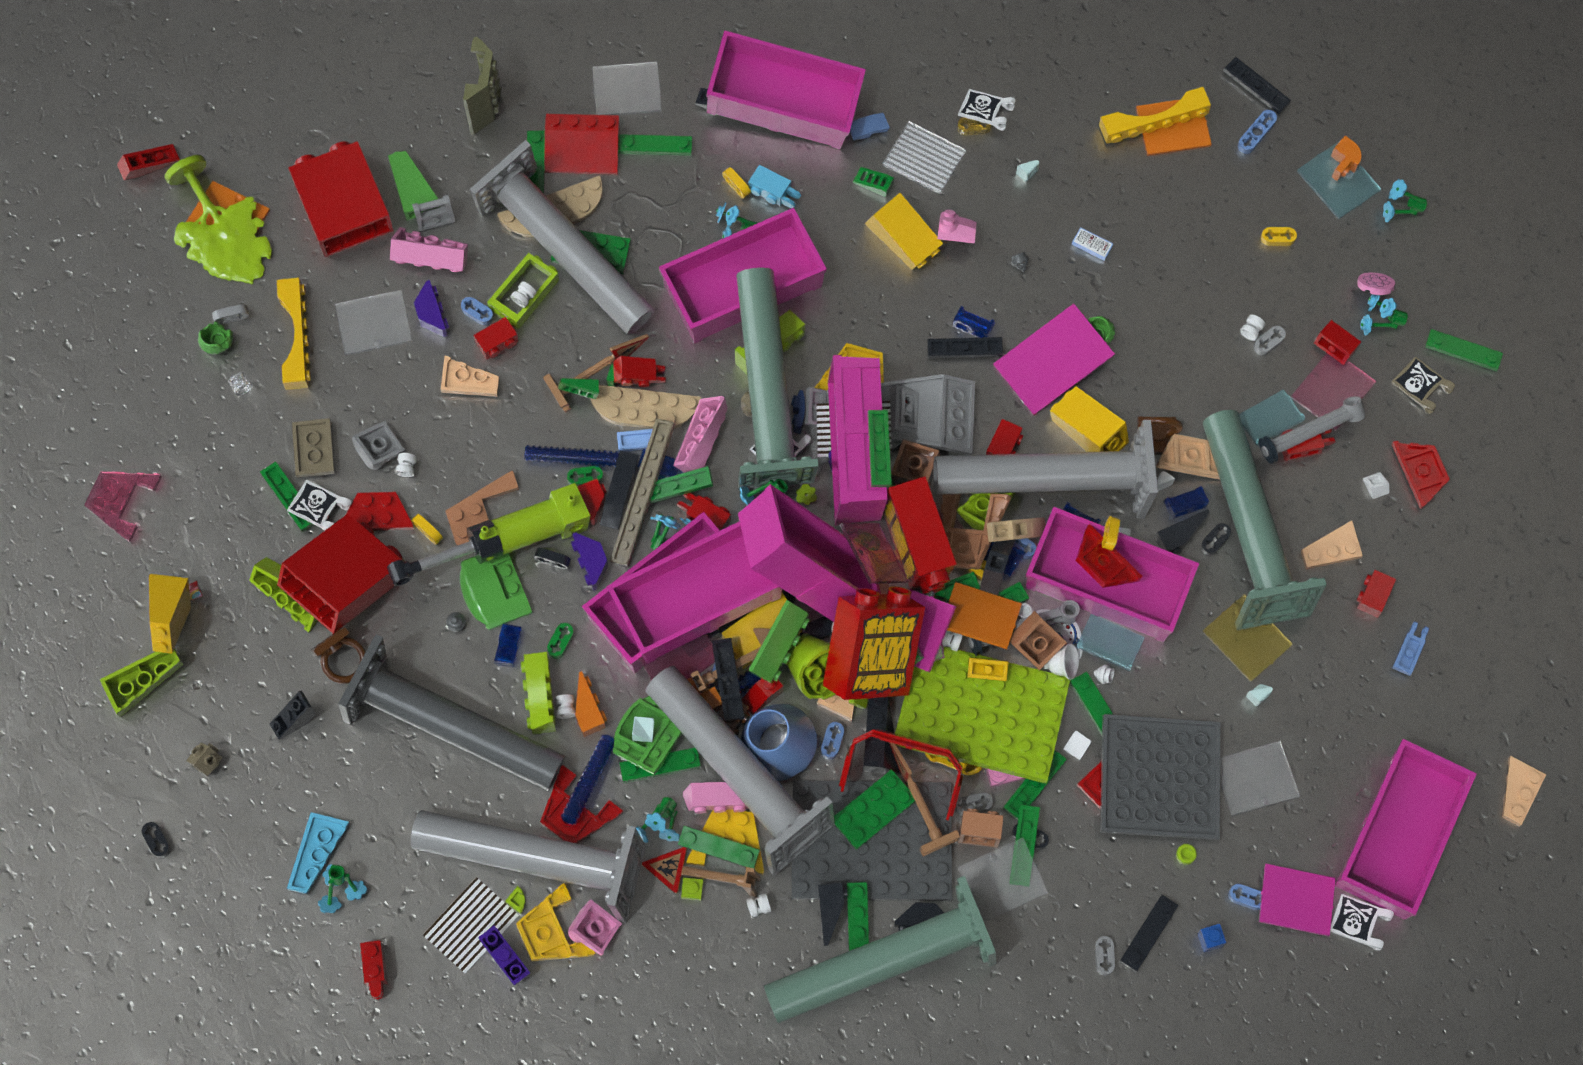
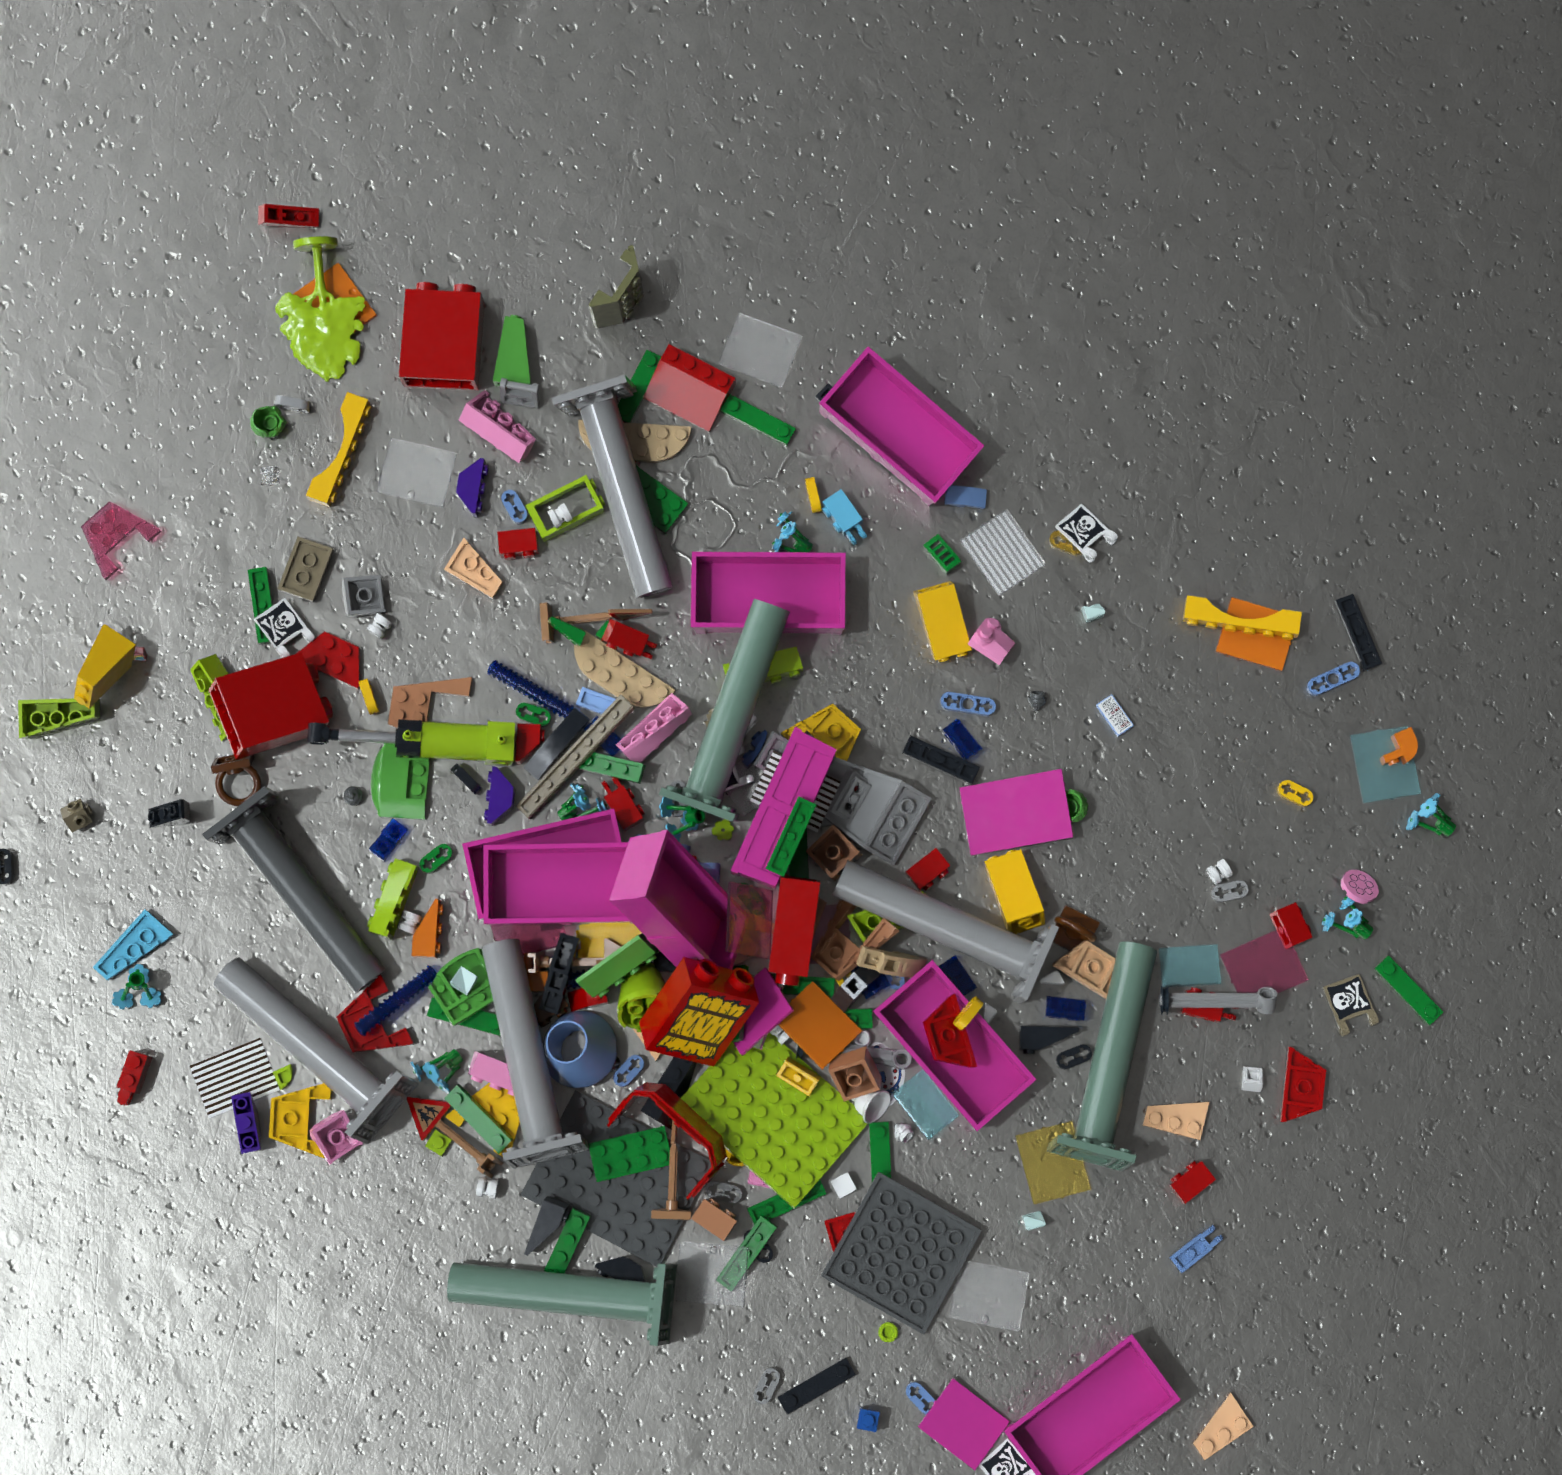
camera: 35 degrees right, 10 degrees up
none -> medium blue beam [940,692,996,716]

